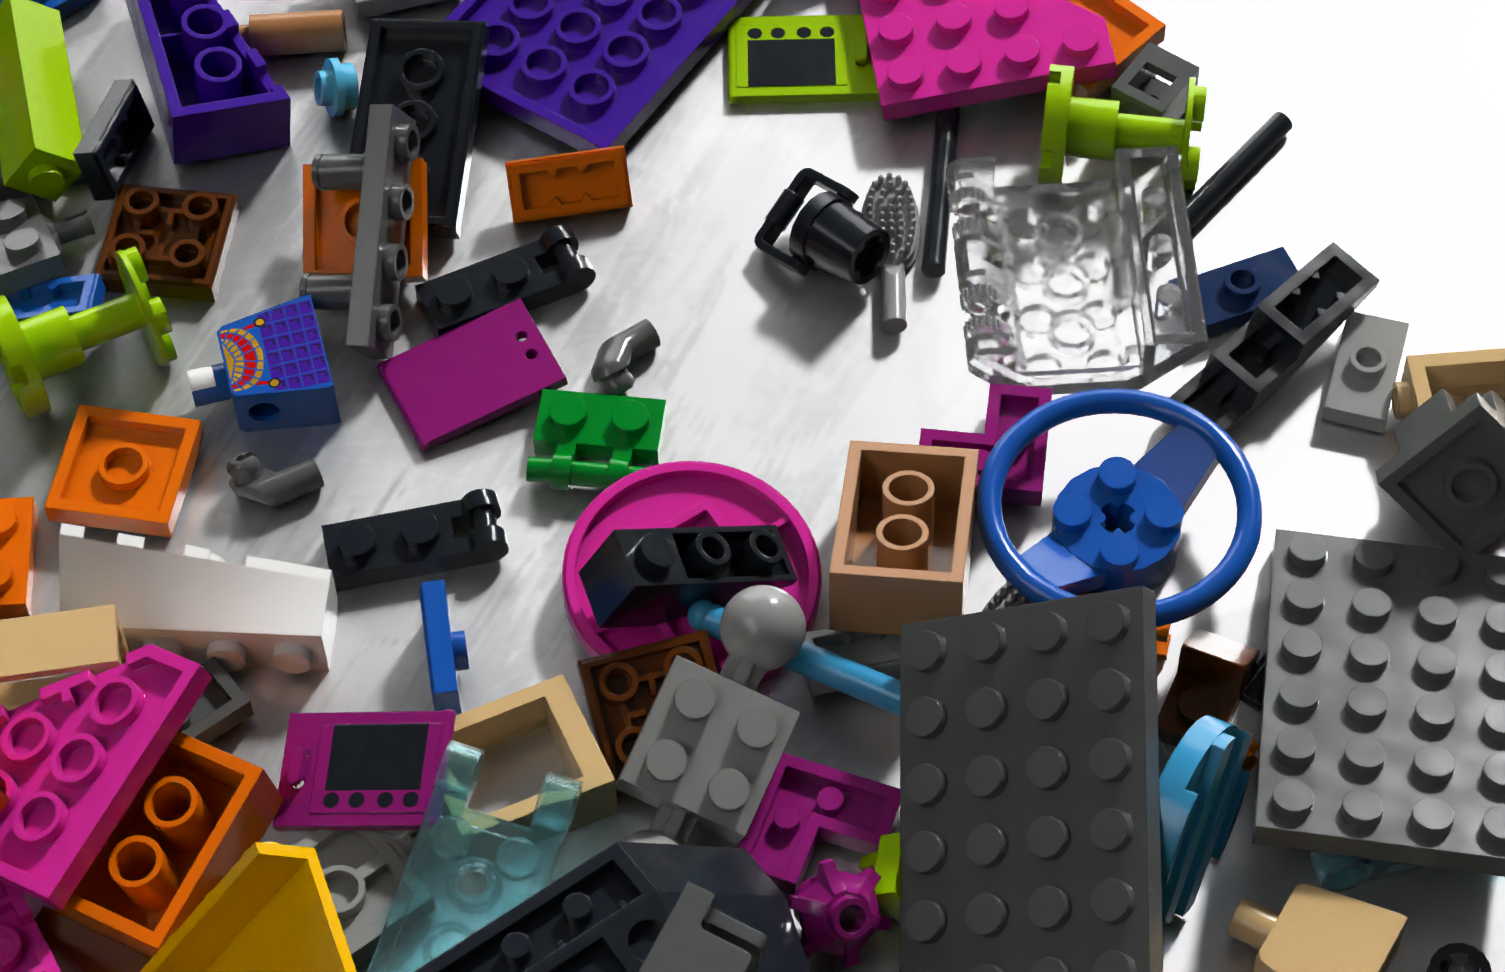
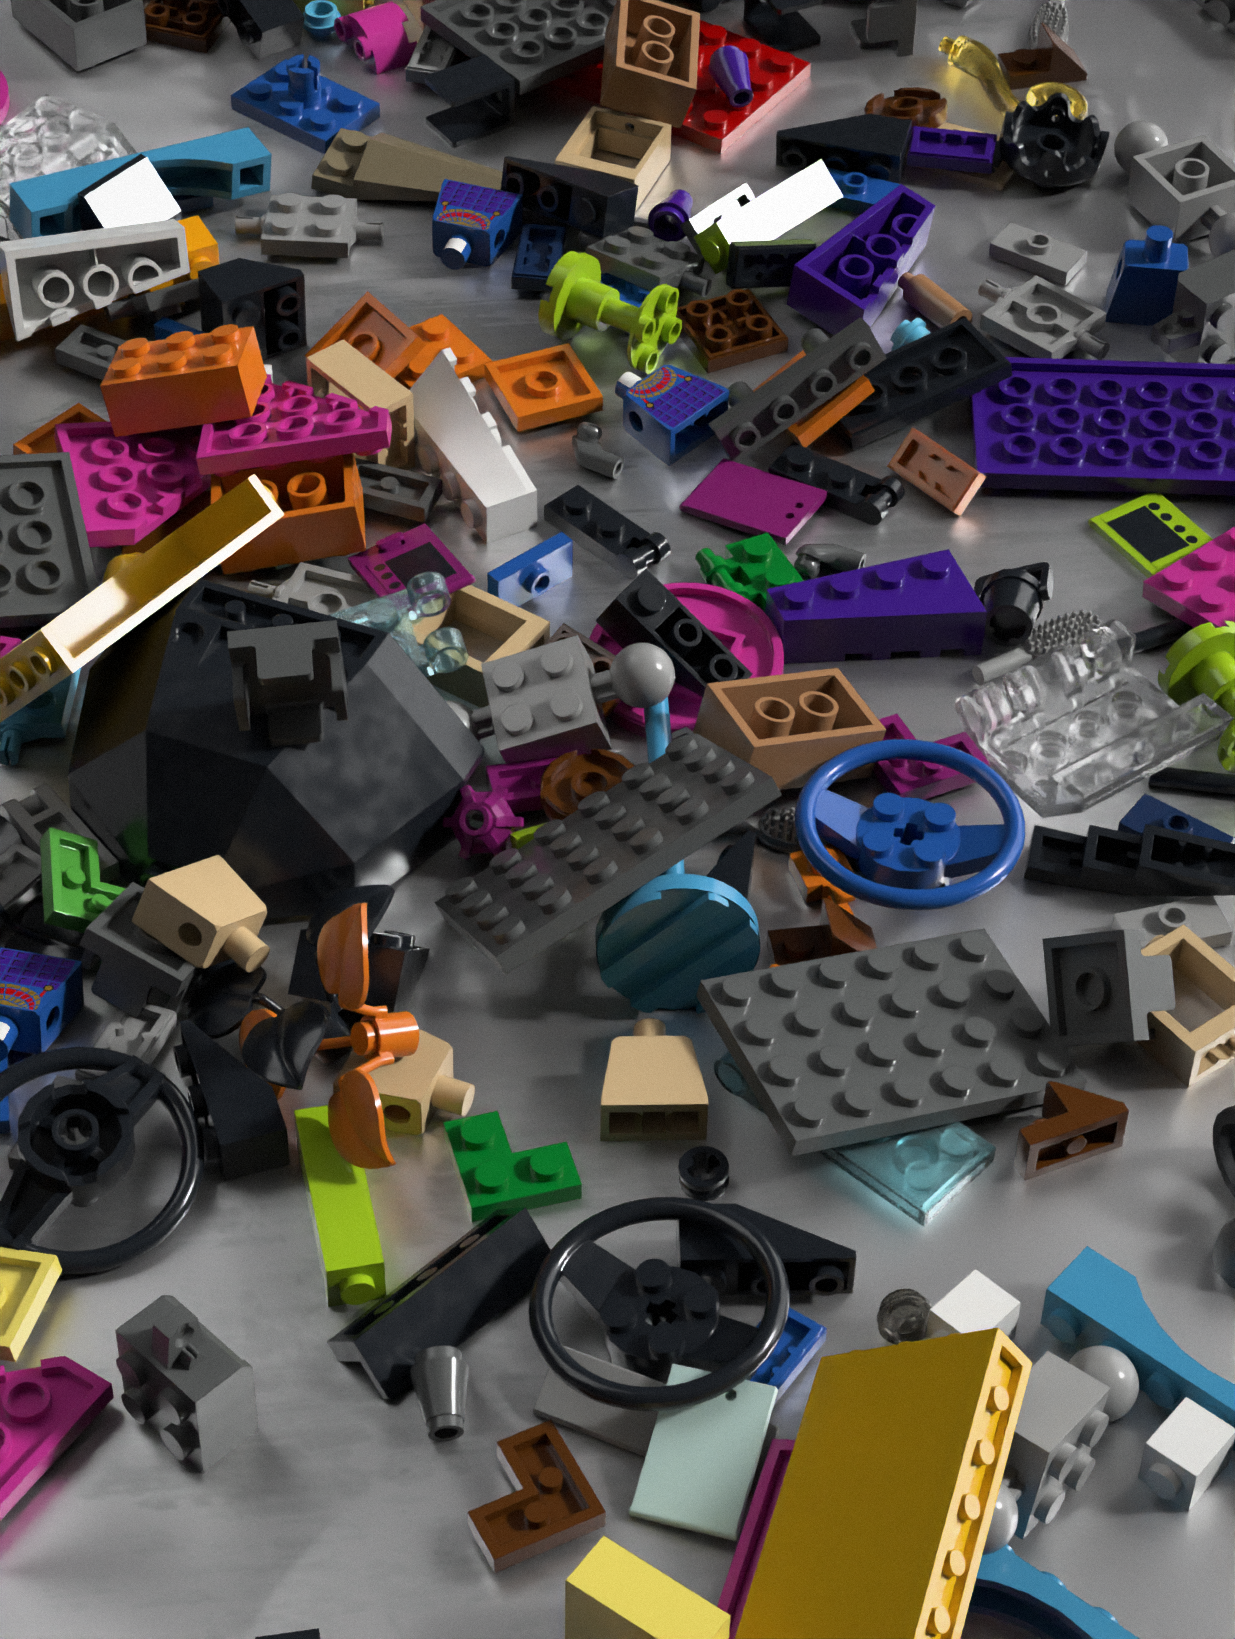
camera: 55 degrees right, 10 degrees down
none -> reddish brown tile [540,749,635,820]
none -> dark purple wedge [765,549,987,664]

